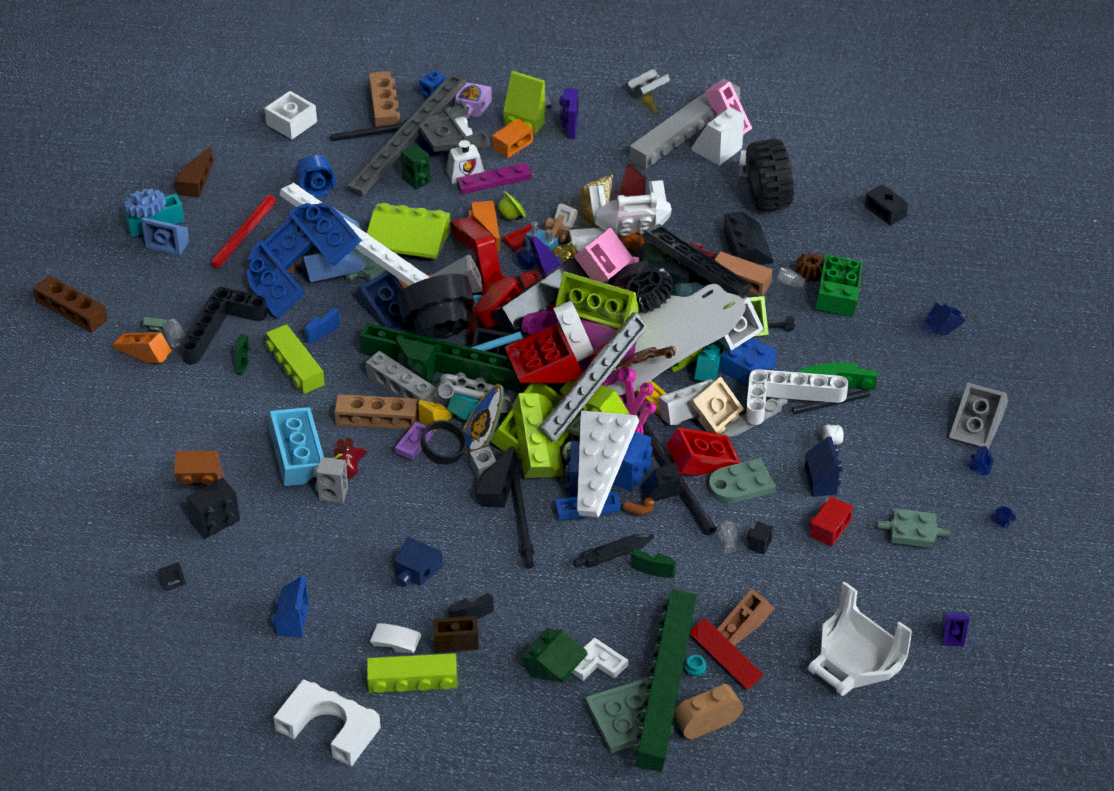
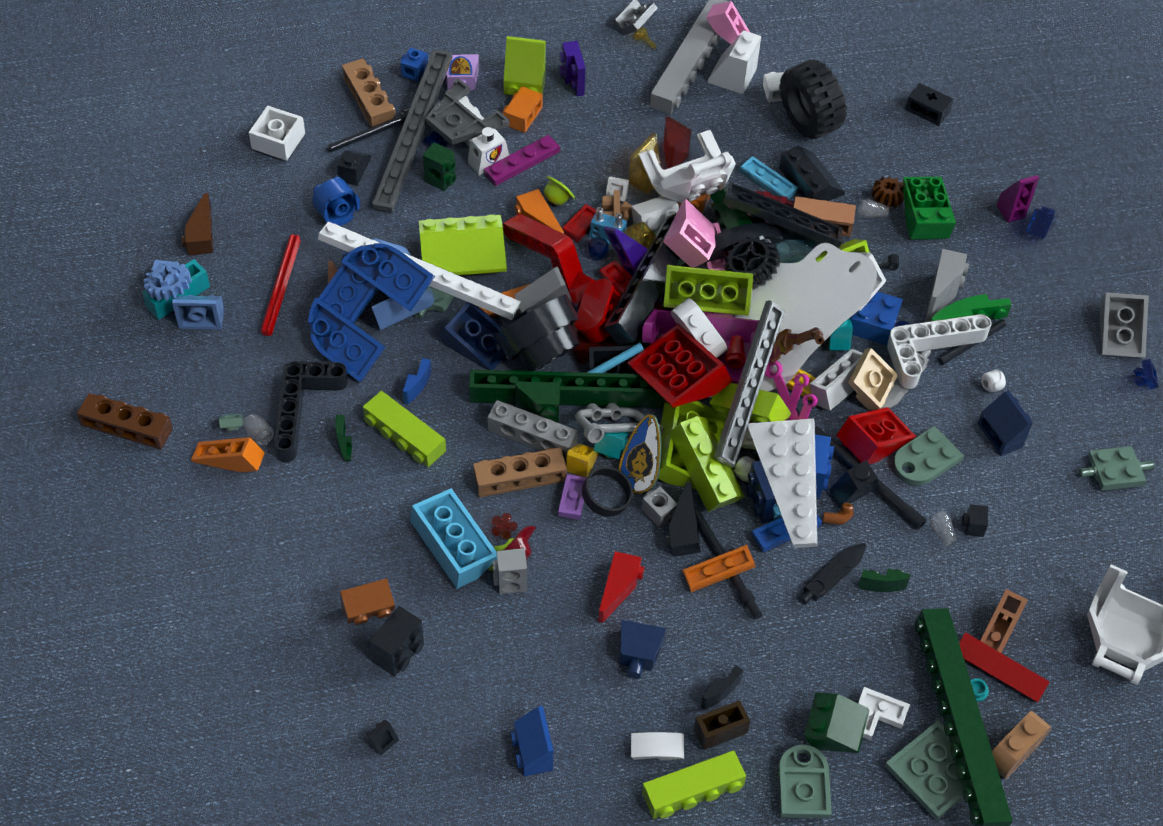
camera: 20 degrees left, 10 degrees up
red brick [809,496,853,547] -> none
none -> black slope [337,150,372,186]
none -> red slope [598,551,645,623]
none -> orange tile [683,545,756,593]
none -> medium azure tile [739,156,798,200]
none -> sand green plate [779,745,832,819]
none -> light grey slope [925,249,969,322]
none -> magenta slope [997,175,1039,223]

